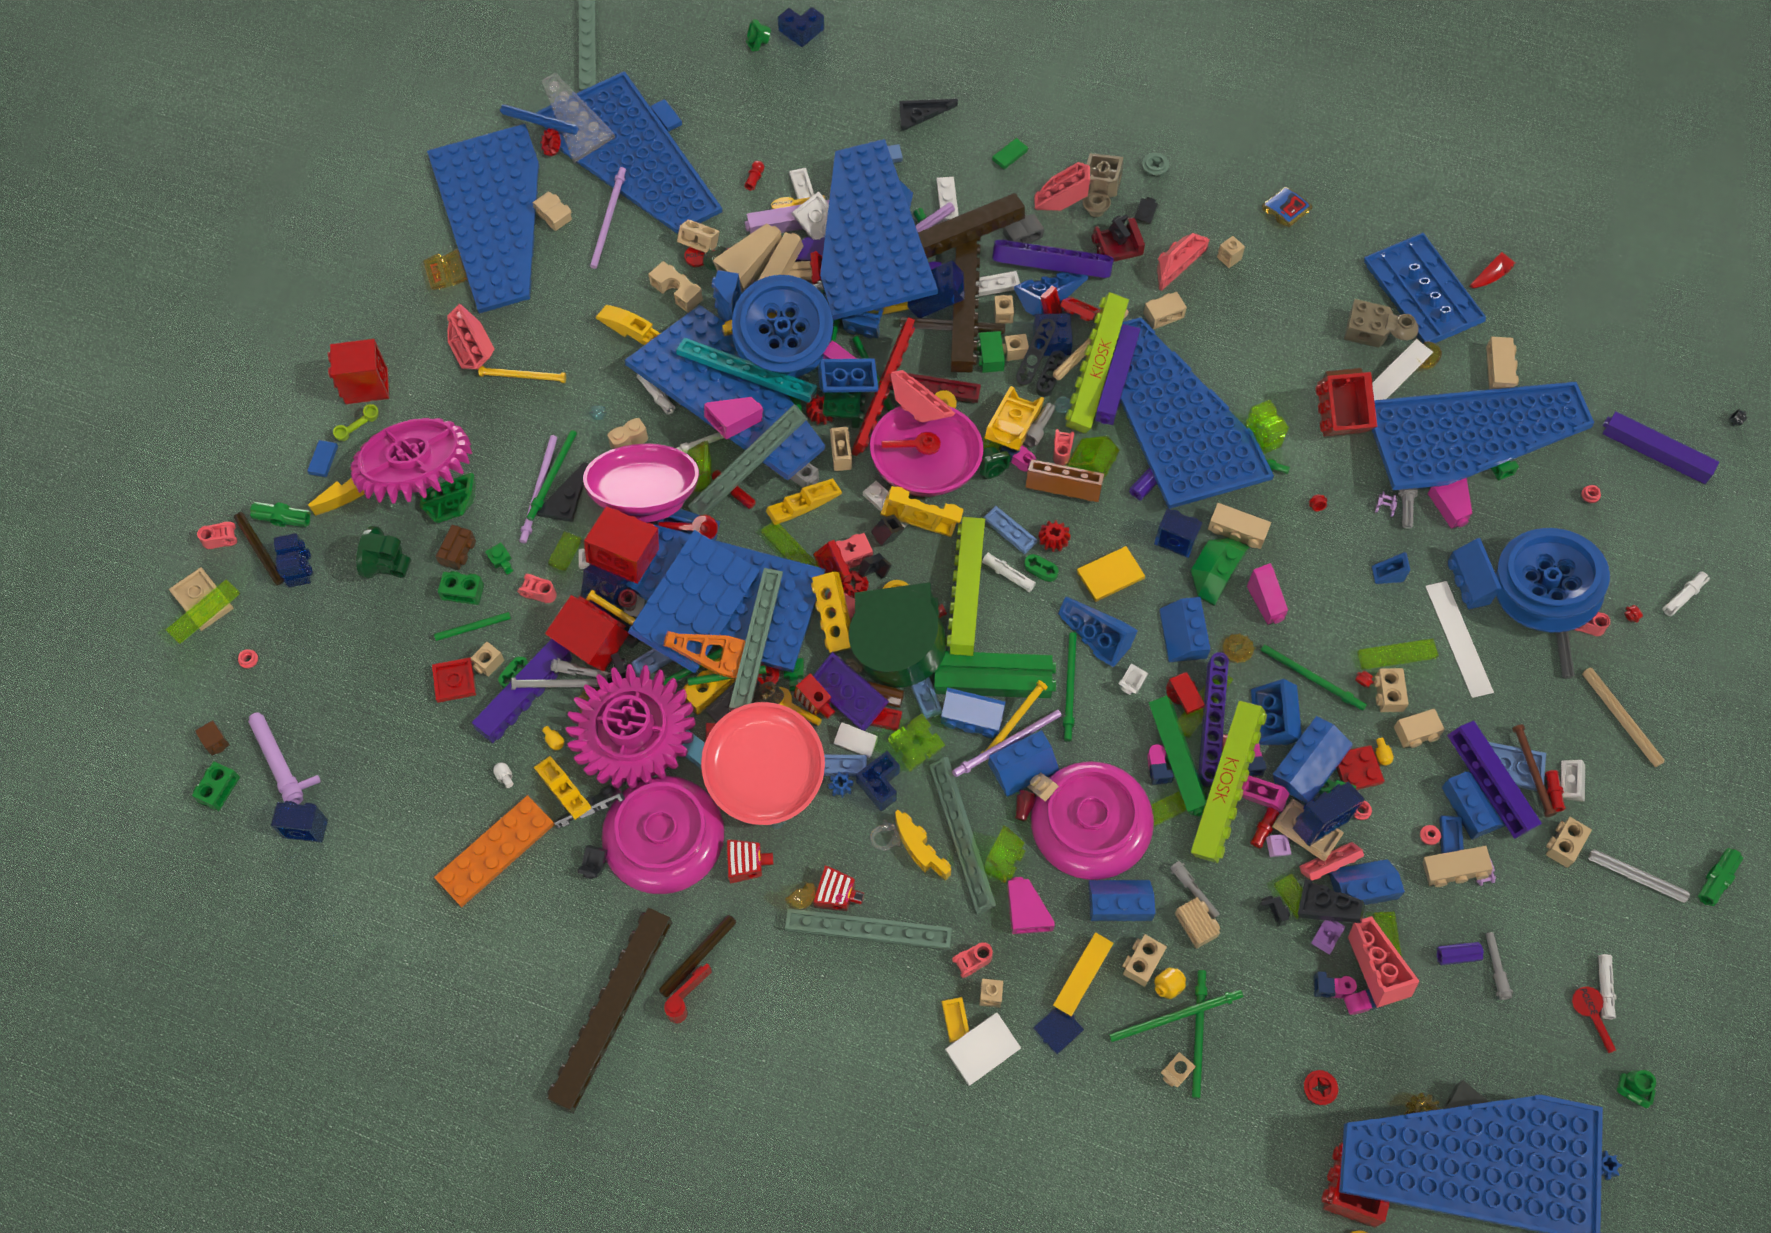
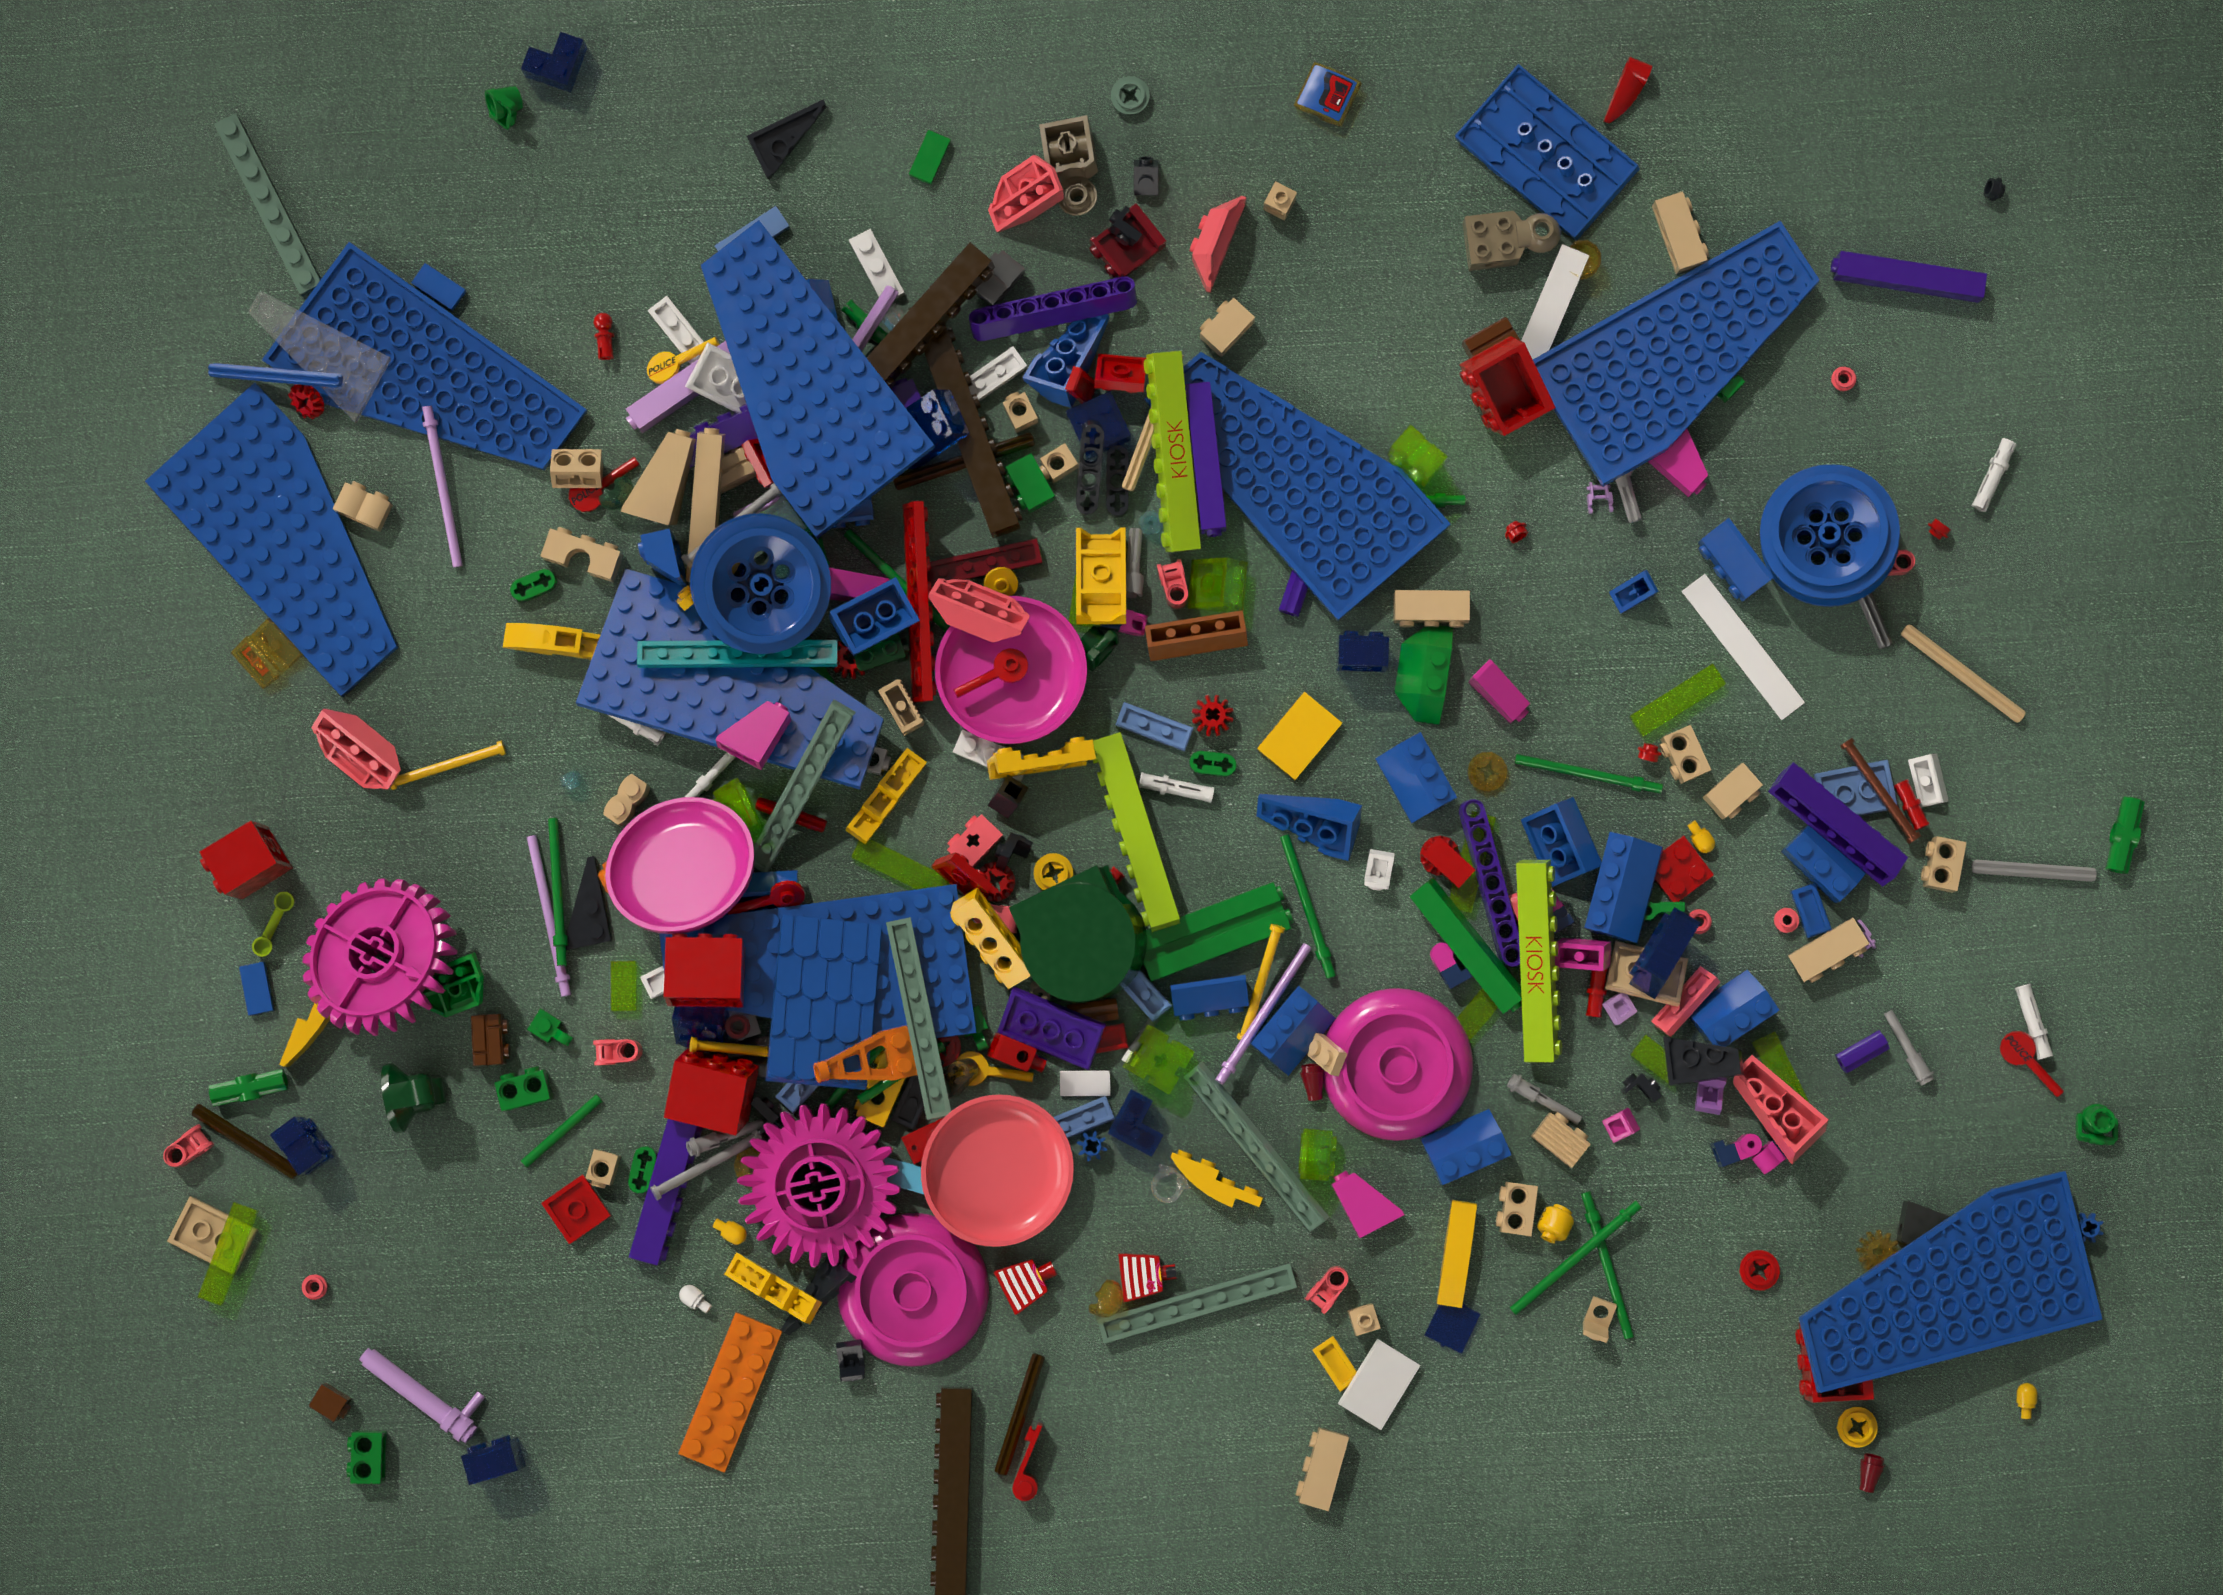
camera: 20 degrees left, 20 degrees up
none -> green beam [510,569,557,602]
none -> tan brick [1295,1427,1349,1511]
none -> dark pink slope [1602,1108,1640,1143]

